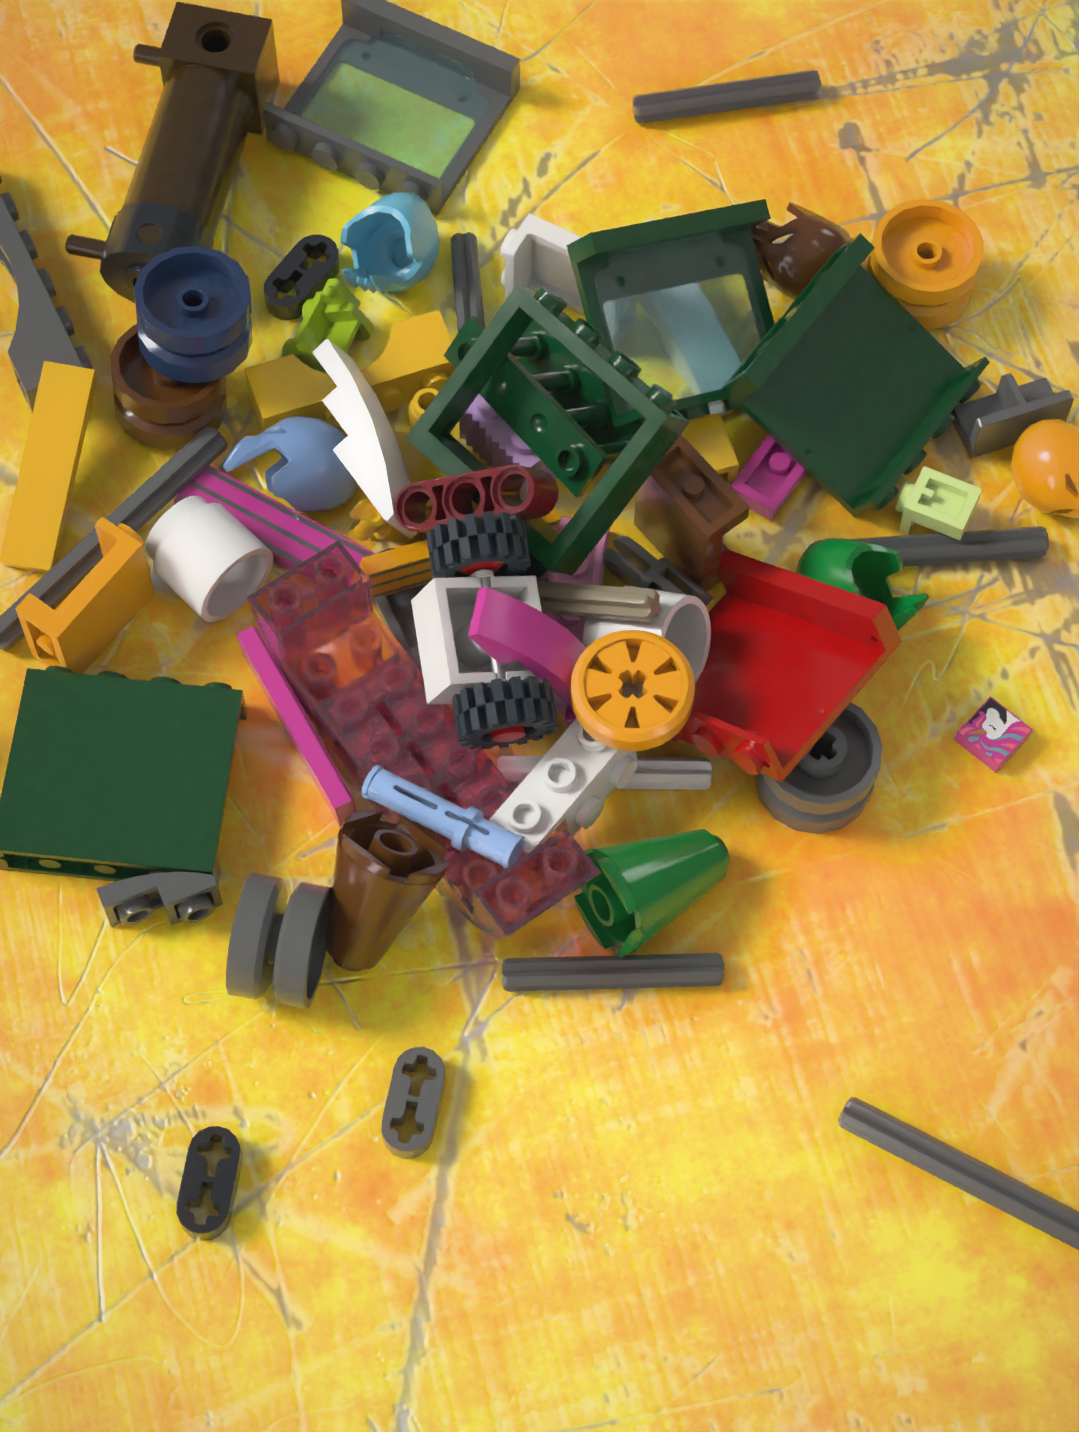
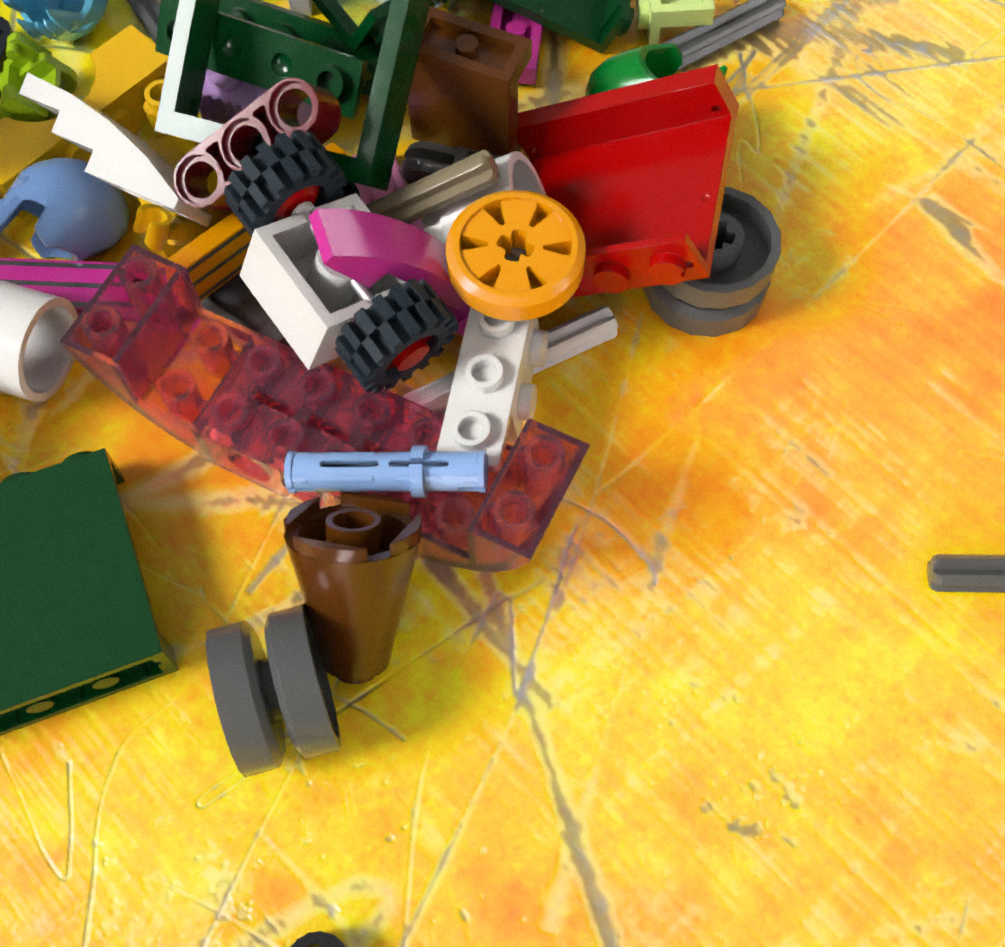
camera: 25 degrees left, 0 degrees up
dark grey slope [96,872,223,927] -> none
dark pink tile [236,626,357,828] -> none
dark grey beam [381,1047,445,1159] -> none
dark grey axle [502,953,724,992] -> none
green cone [570,829,730,957] -> none
tile [954,696,1033,773] -> none

